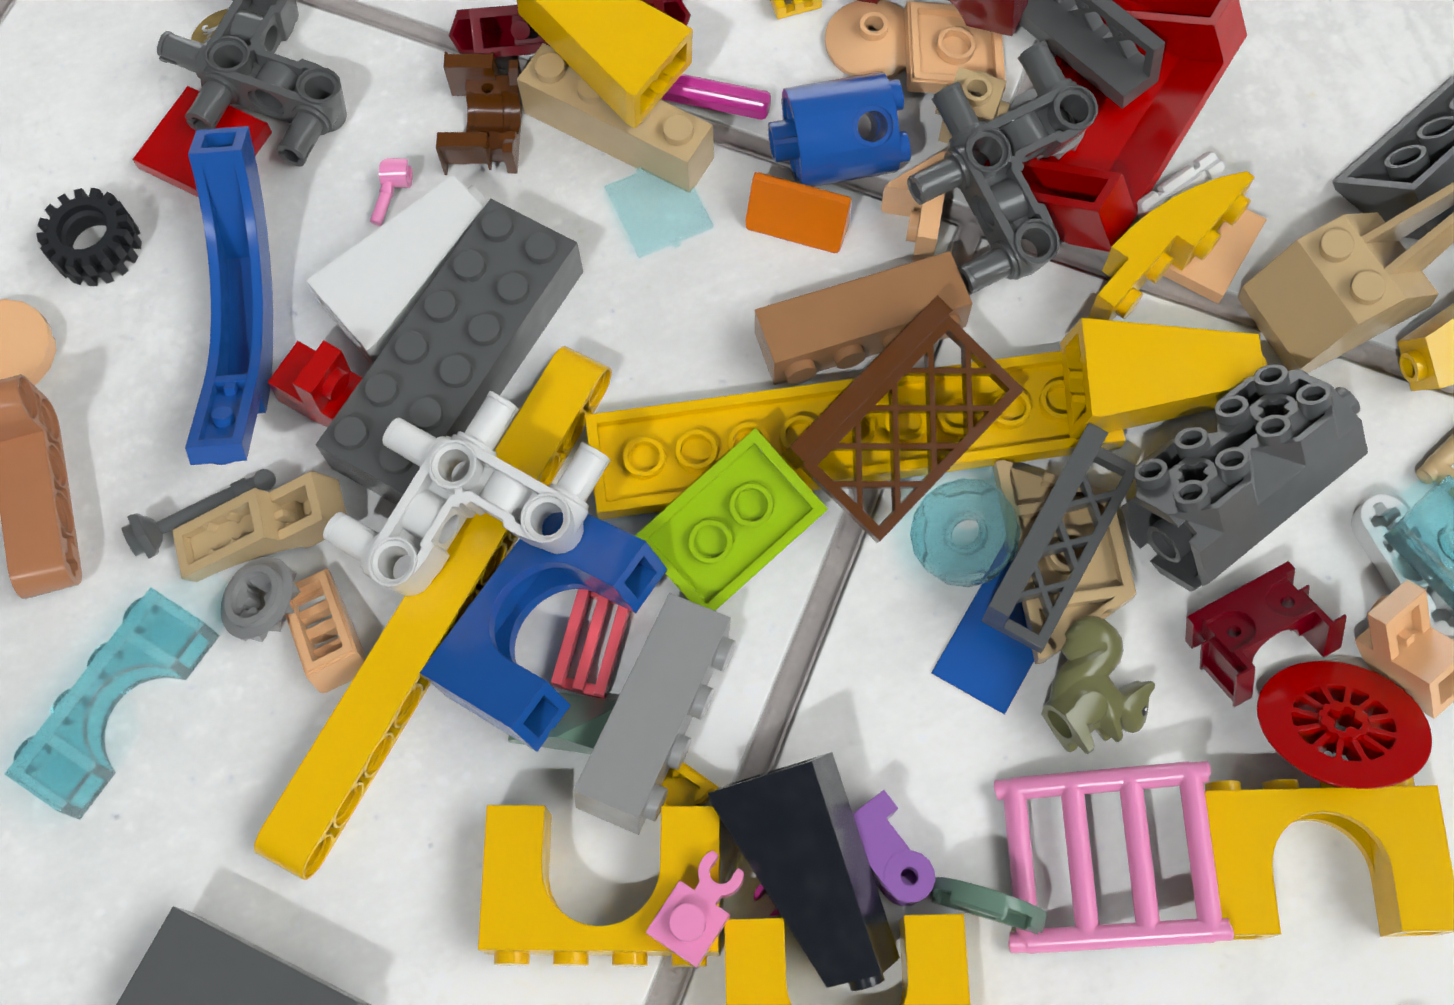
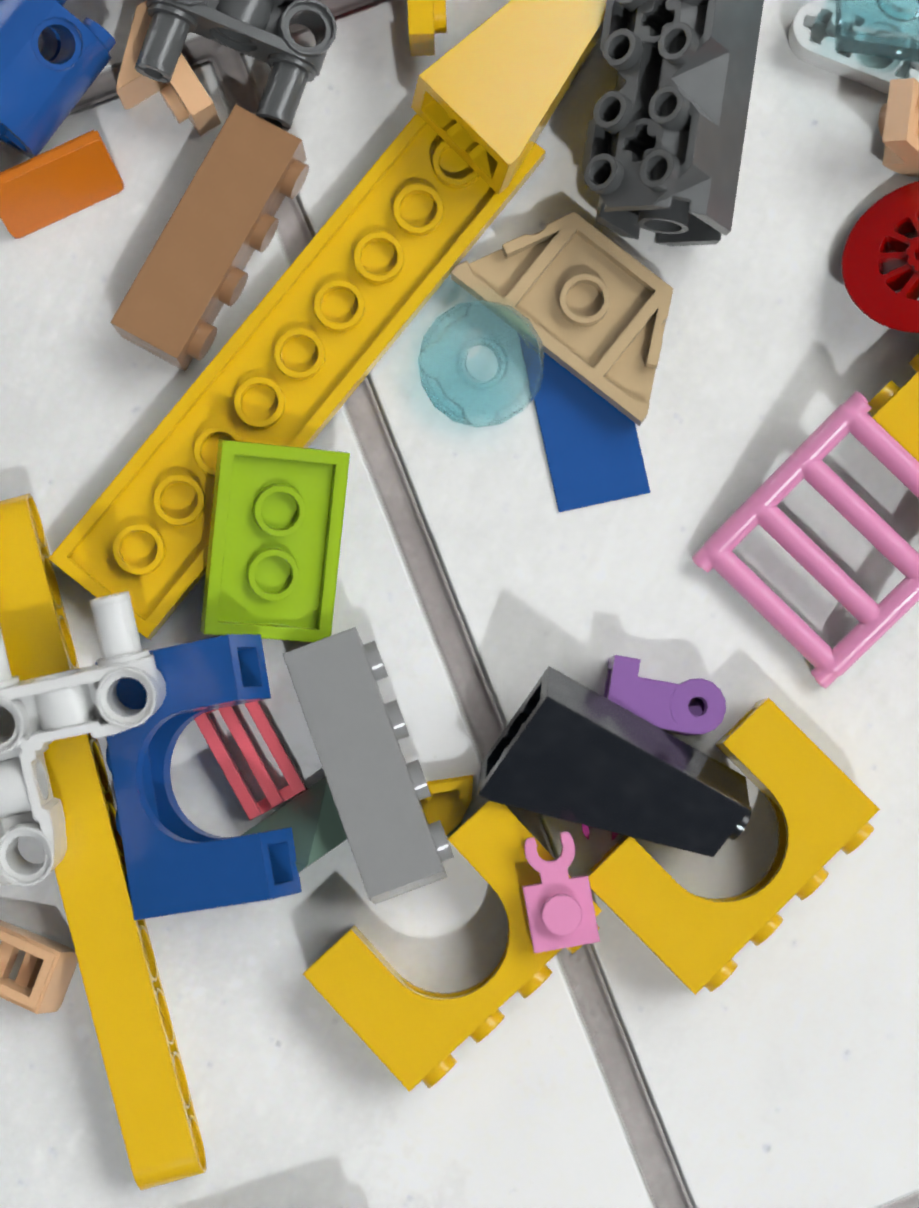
camera: 45 degrees left, 15 degrees up
reddish brown fence [781,295,1025,543] -> none
sand green tile [929,877,1047,934] -> none
dark grey fence [981,423,1137,654] -> none
olive animal [1041,616,1155,754] -> none
dark red piece [1185,561,1347,708] -> none

